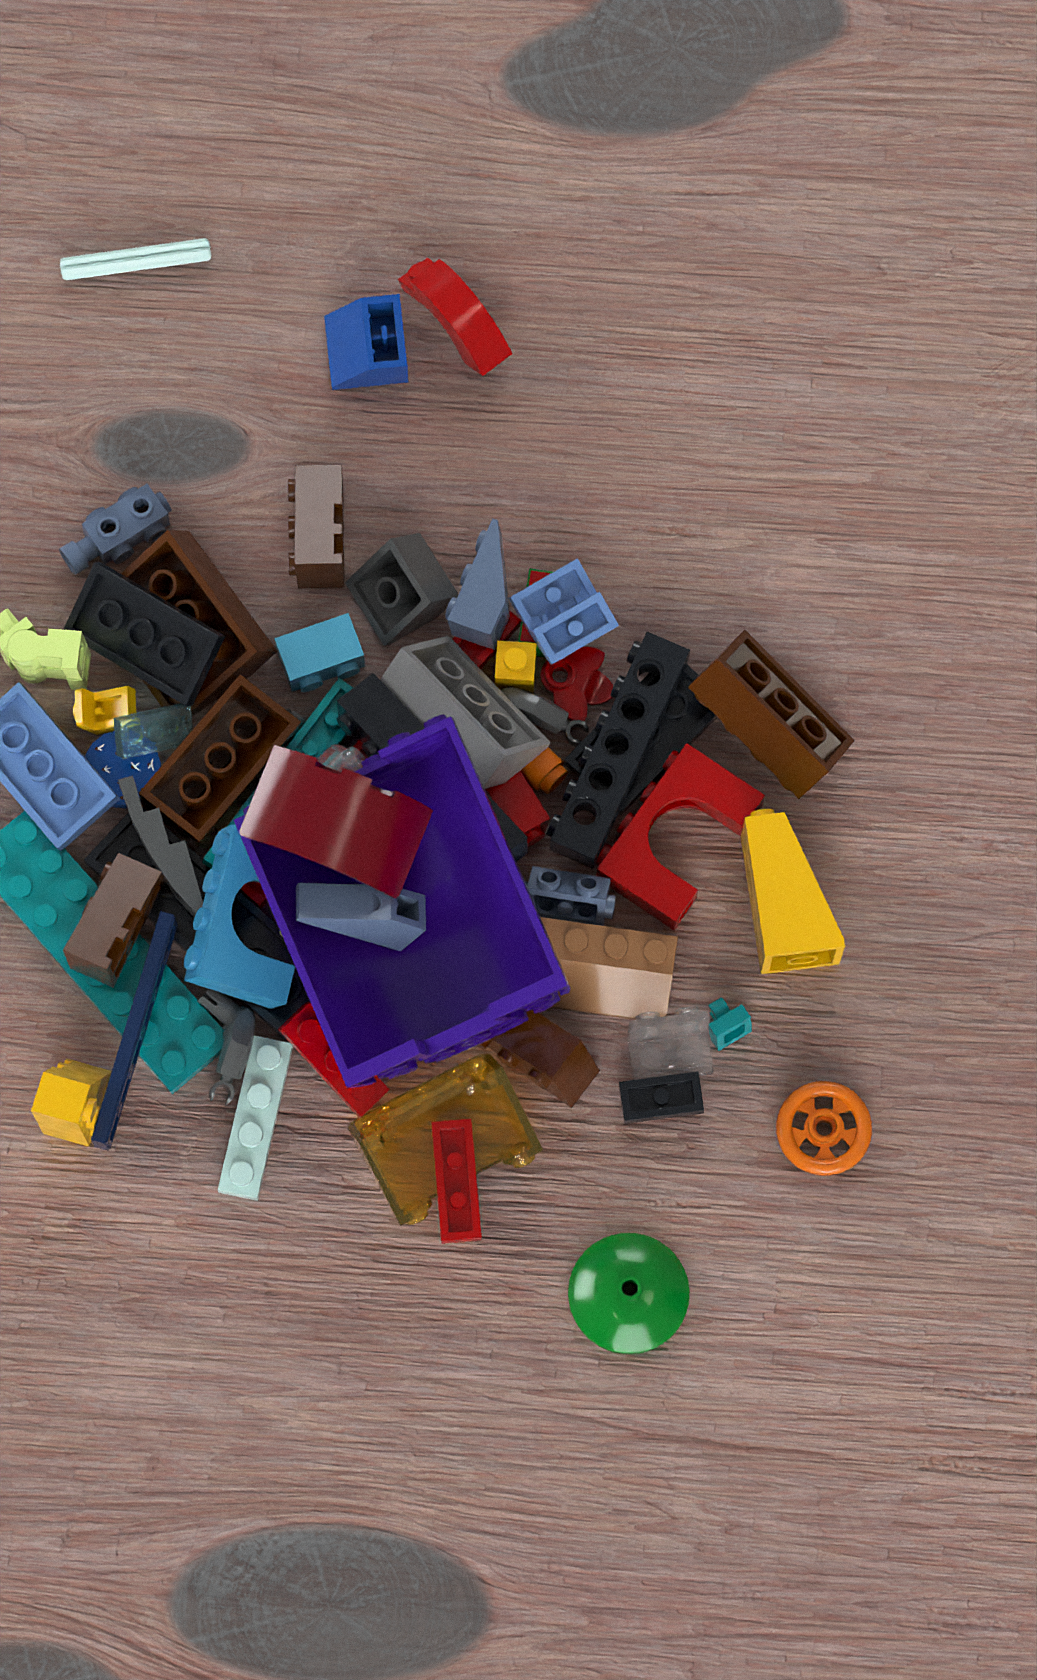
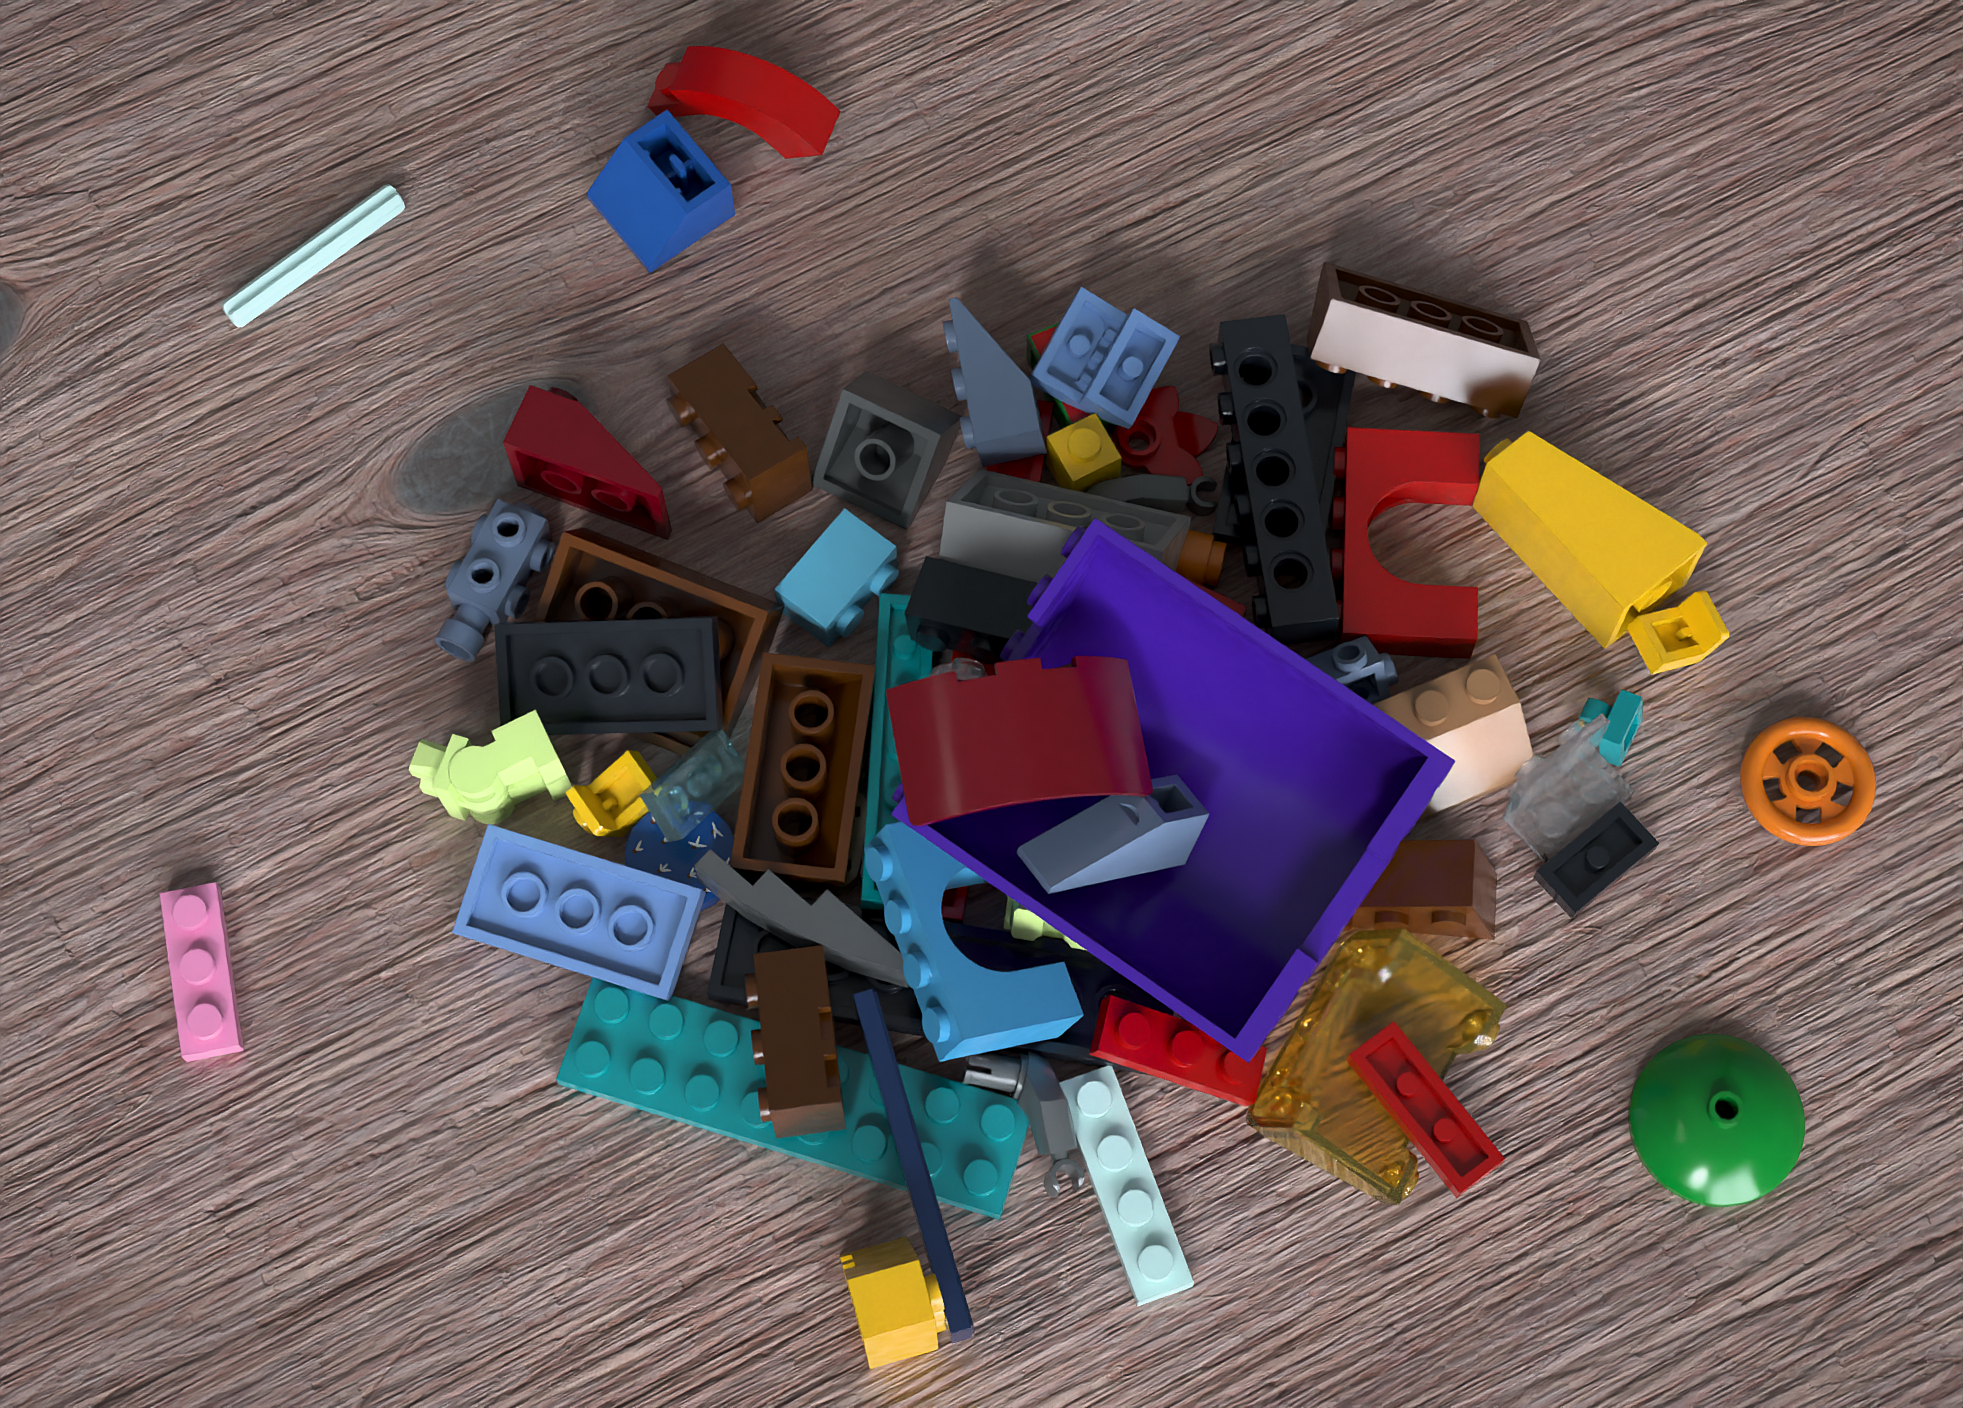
camera: 30 degrees left, 5 degrees down
none -> dark red slope [503,385,672,540]
none -> yellow bracket [1626,590,1729,675]

